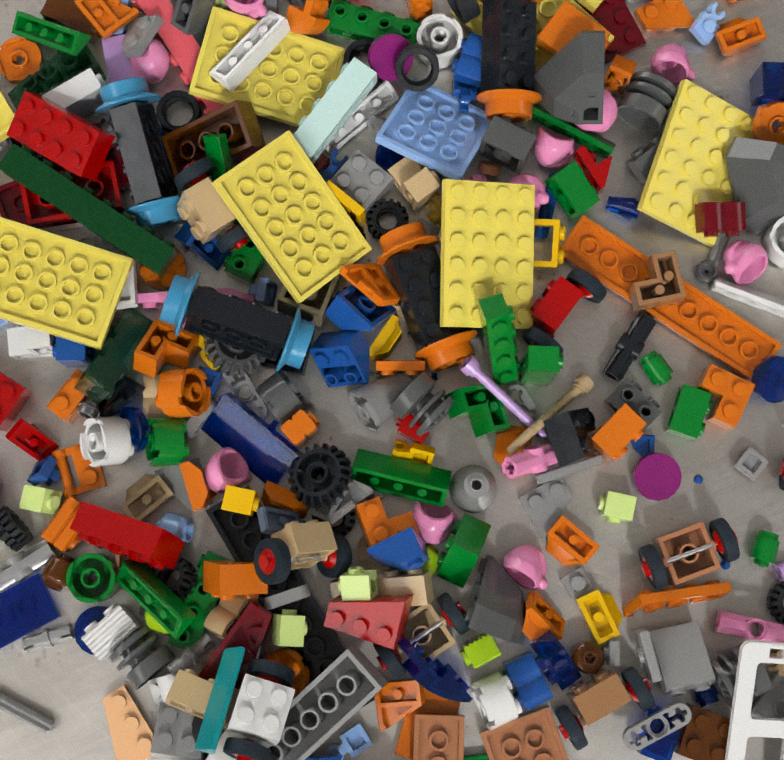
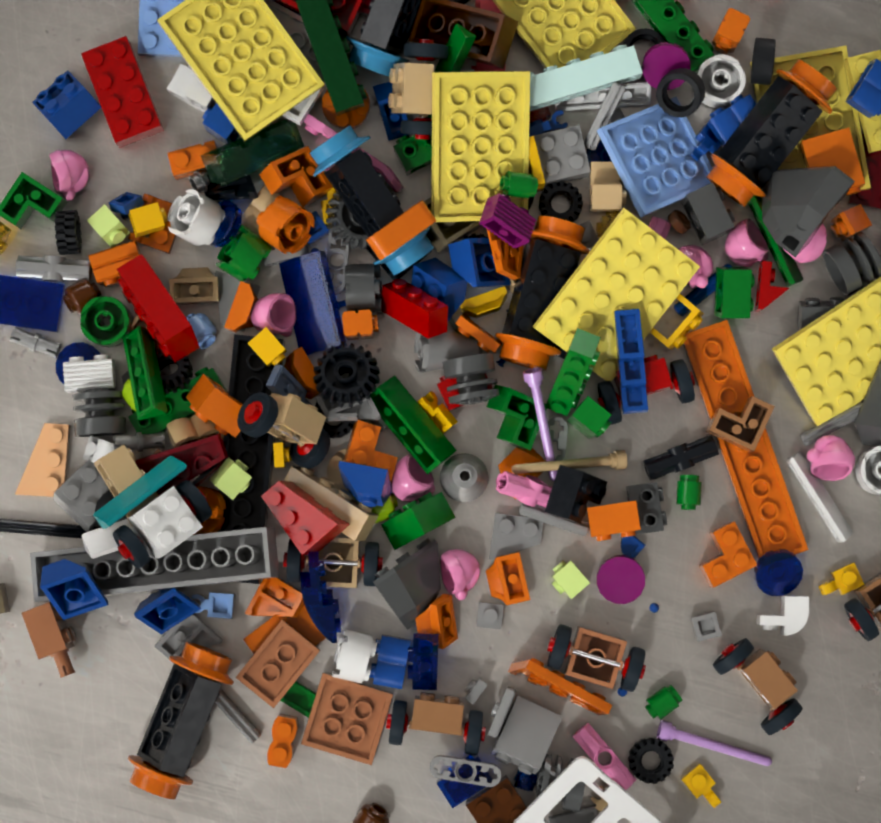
camera: 35 degrees right, 5 degrees up
red slope [5,418,59,461] -> none
light blue tile [248,277,278,307] -> none
light grey beam [262,584,311,610] -> none
yellowish green brick [338,566,378,601] -> none
lime brick [459,633,501,669] -> none
reddish brown head [571,640,605,674] -> none
yellow slope [575,589,623,645] -> none
clear blue cone [606,196,640,221] -> none
green brick [665,384,713,441] -> none
dark red brick [695,202,746,238] -> none
flat silver plate [695,260,718,283] -> none
none -> yellow brick [128,202,168,238]
none -> yellow plate [273,442,293,468]
none -> orange beam [366,200,437,260]
none -> red brick [382,279,448,339]
none -> magenta brick [479,193,537,248]
none -> green brick [500,171,538,199]
none -> light grey axle [584,82,626,151]
none -> blue slope [614,309,648,414]

